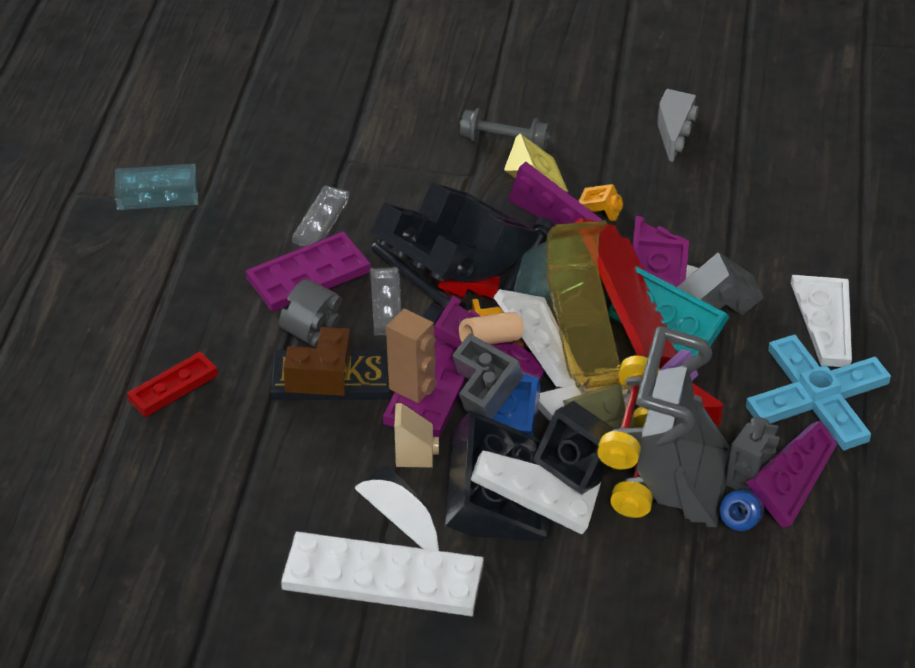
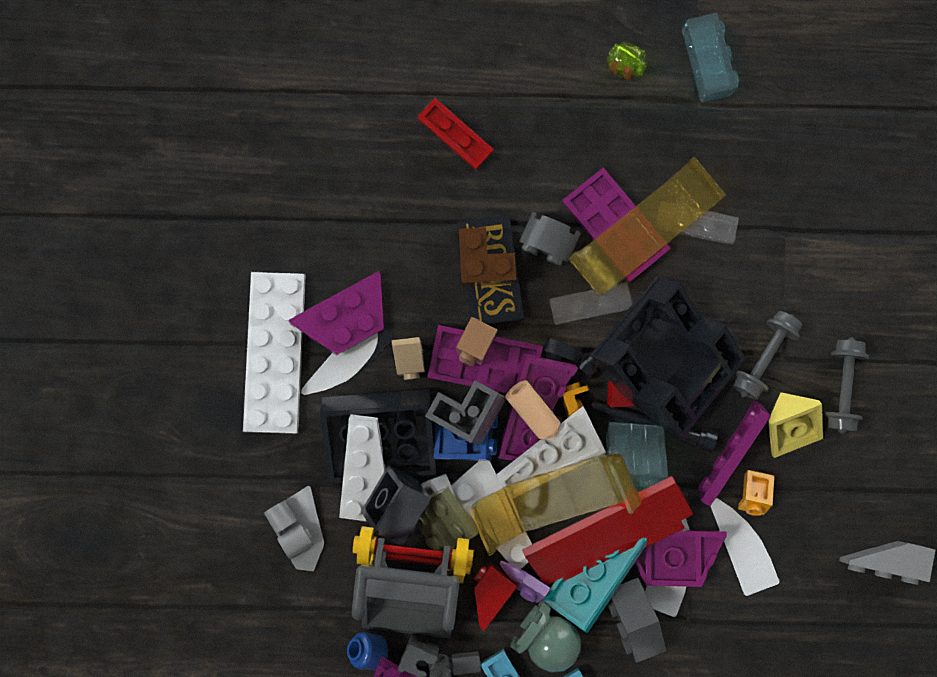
camera: 80 degrees right, 40 degrees up
none -> light grey panel [264,486,324,571]
none -> magenta wing [288,271,384,356]
none -> sand green tile [510,601,581,673]
none -> clear yellow windscreen [569,157,726,297]
none -> clear neon green head [606,41,648,81]
none -> white sticker [711,498,779,596]
none -> dark grey piece [733,311,802,400]

